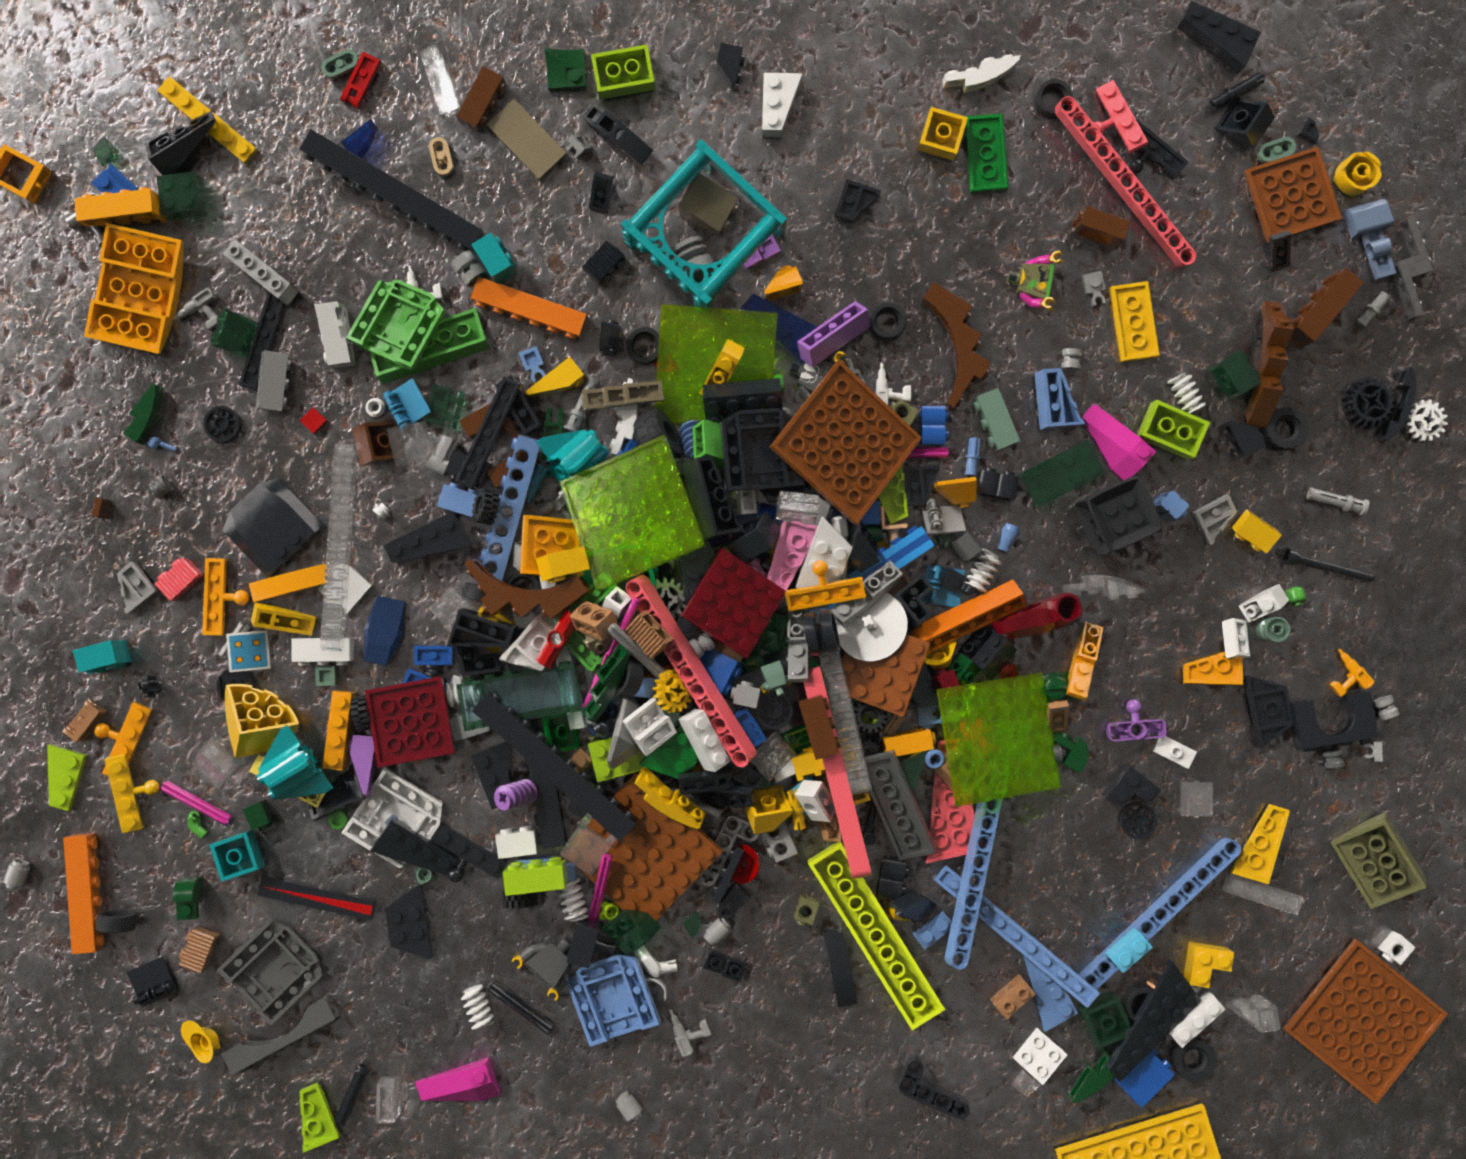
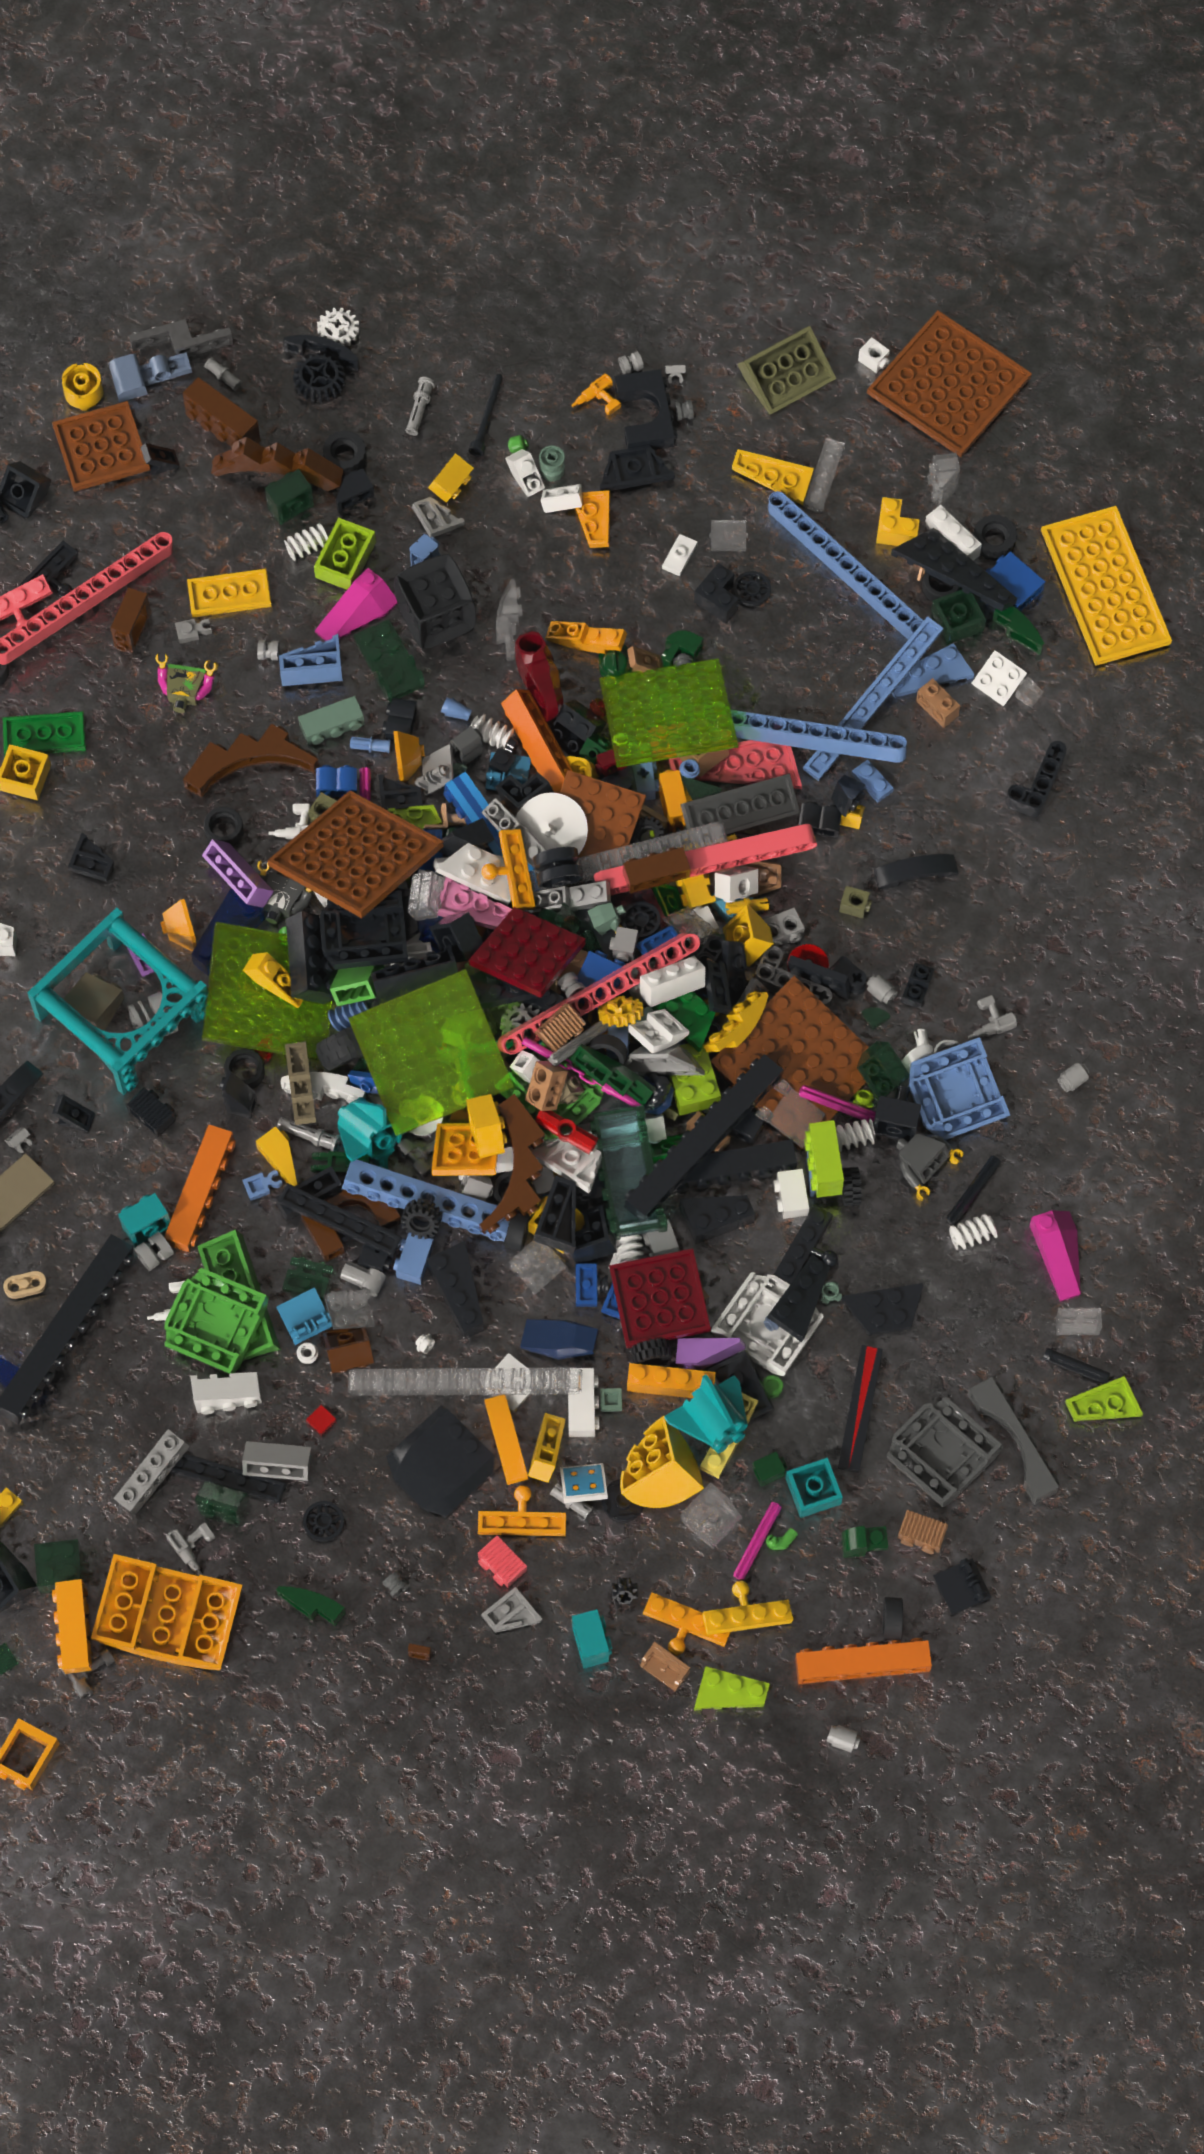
camera: 90 degrees left, 20 degrees down
blue plate [91,163,138,193] -> none
medium blue hand [147,437,177,452] -> none
yellow piece [181,1021,220,1063] -> none
medium lavender piece [494,779,538,810] -> none
neon yellow brick [807,842,945,1030] -> none
medium azure brick [1105,928,1153,973] -> none
medium lavender piece [1106,699,1166,741] -> none
sand green plate [1257,137,1296,164] -> none
black tile [1298,117,1319,144] -> none

